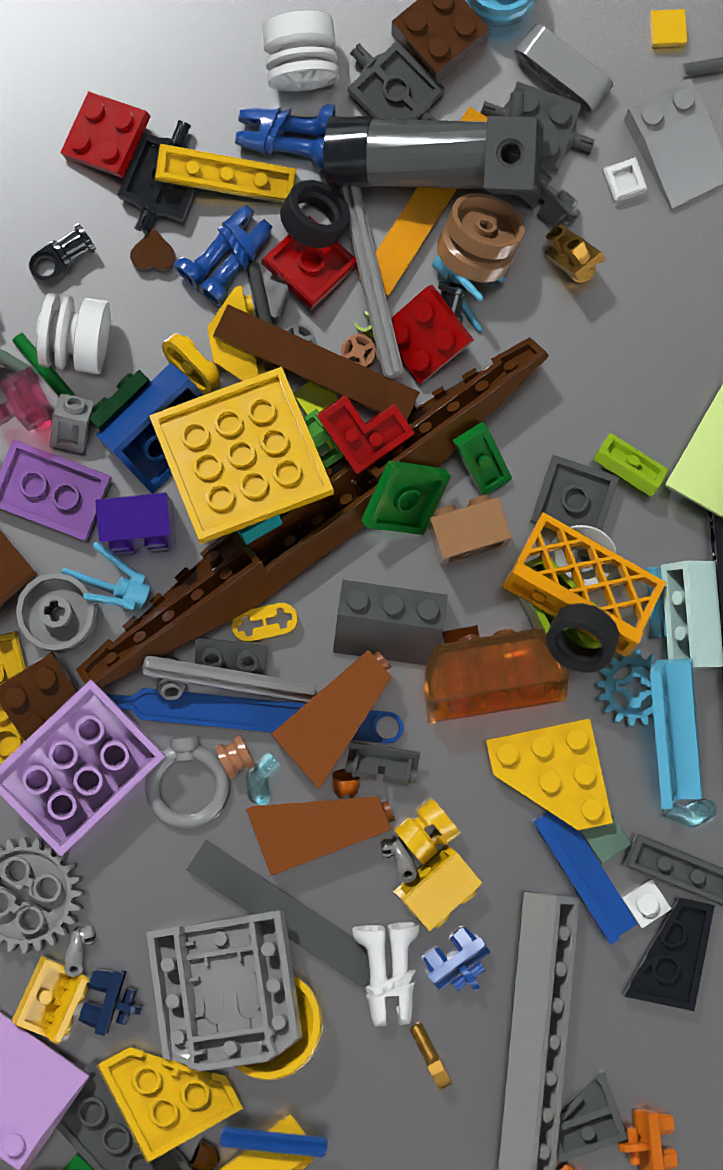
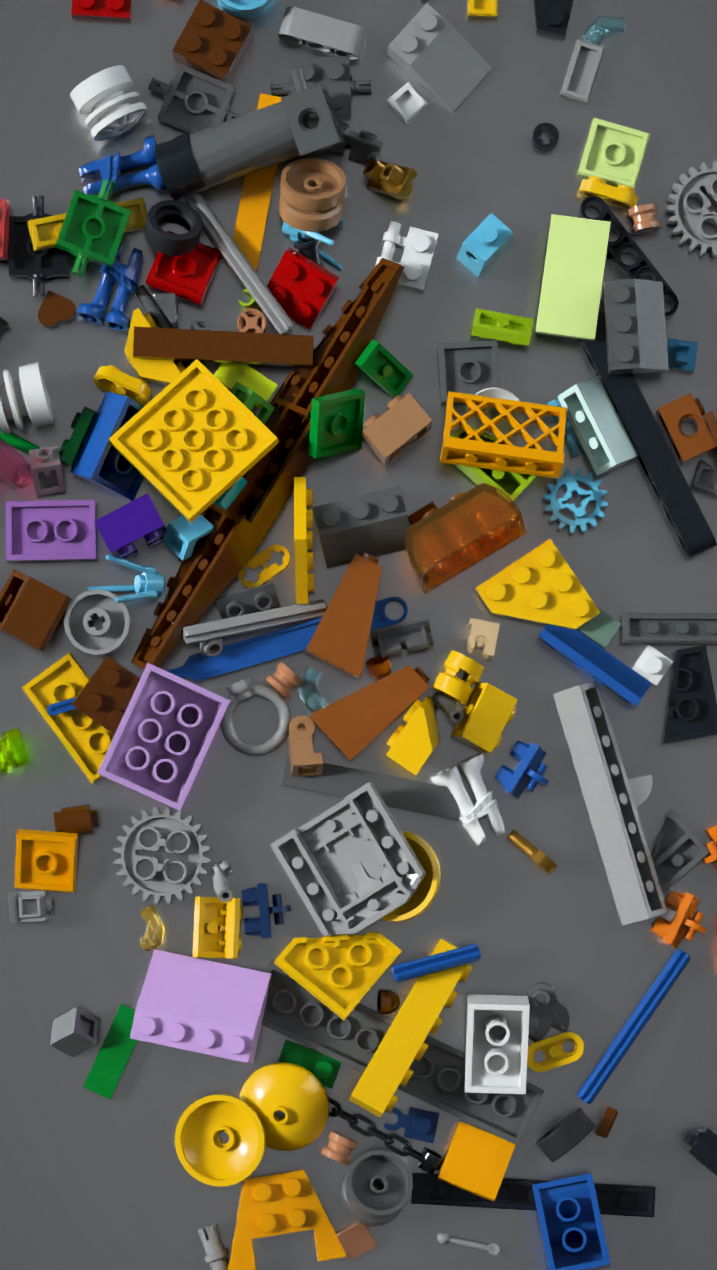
camera: 25 degrees left, 0 degrees up
red plate [316,395,415,474] -> none
black tyre [546,603,619,673] -> none
medium azure fence [650,659,704,809] -> none
clear light blue arm [662,798,717,827] -> none
none -> green plate [55,179,131,277]
none -> medium azure panel [162,514,213,561]
none -> medium nougat leg [288,715,323,777]
none -> yellow plate [294,477,314,604]
none -> white plate [375,221,439,292]
none -> yellow slope [386,695,441,775]
none -> medium azure torso [456,213,516,277]
none -> tan hinge [467,618,500,661]
none -> white tile [628,774,653,807]

